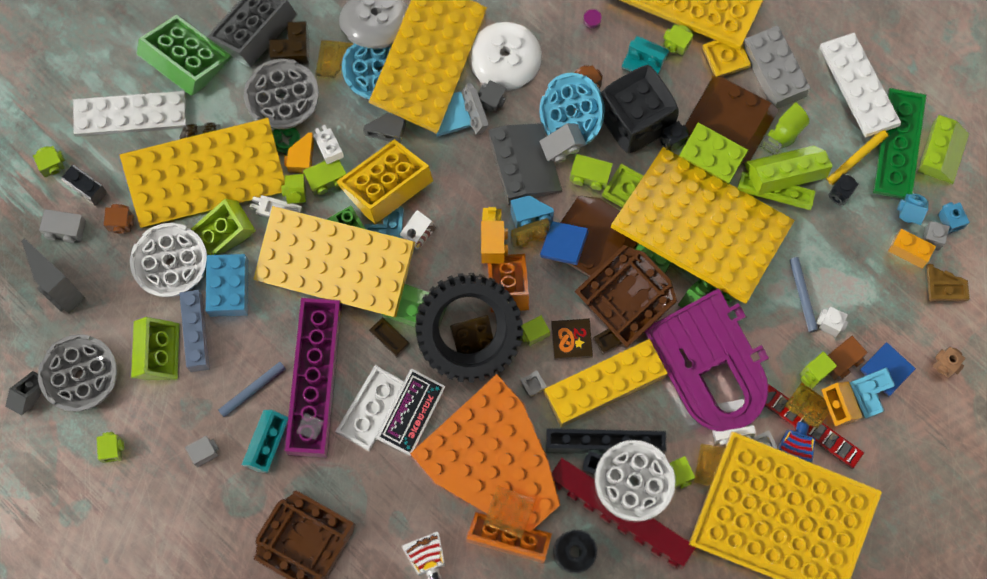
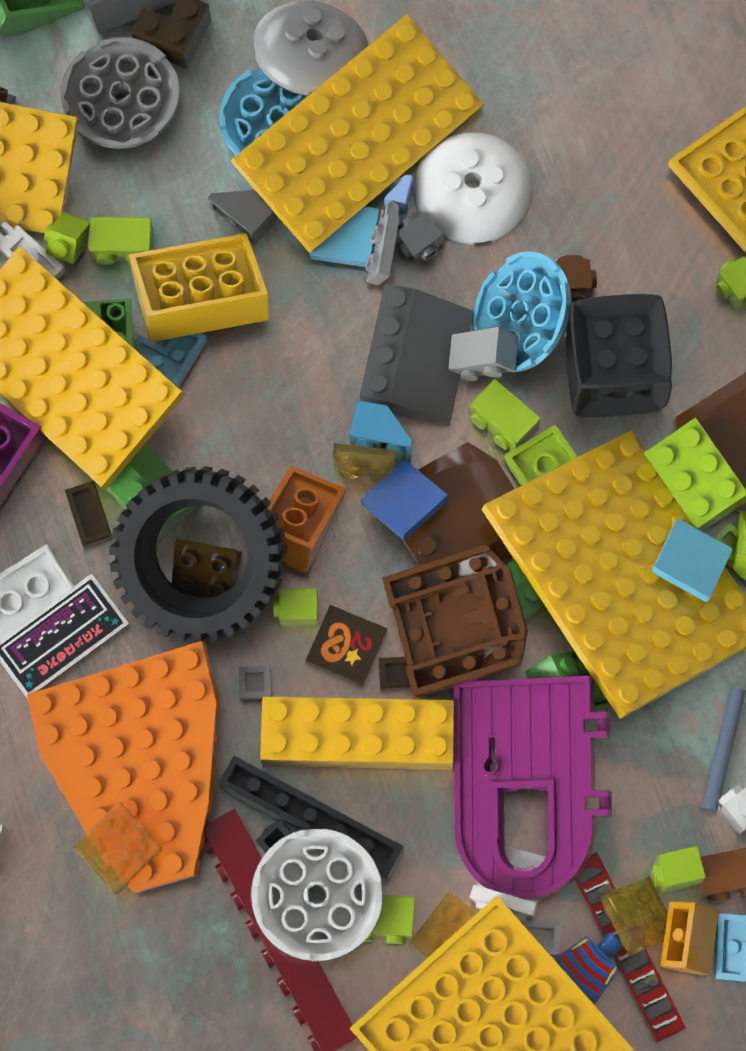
camera: 30 degrees right, 0 degrees up
green gear [272,127,300,154] -> none
light orange slope [284,132,314,174] -> none
white hinge [313,125,344,164] -> none
clear yellow wing [316,39,354,78] -> none
white torso [400,210,437,250] -> none
orange slope [466,512,552,564] -> none
light orange brick [481,221,508,263] -> none
yellow tile [482,207,502,221] -> none
black wheel [553,530,597,573] -> none
magenta piece [583,9,602,28] -> none
teal bracket [622,36,669,74] -> none
black brick [659,120,689,151] -> none
none -> light blue slope [384,175,413,214]
none -> medium azure tile [651,519,732,602]

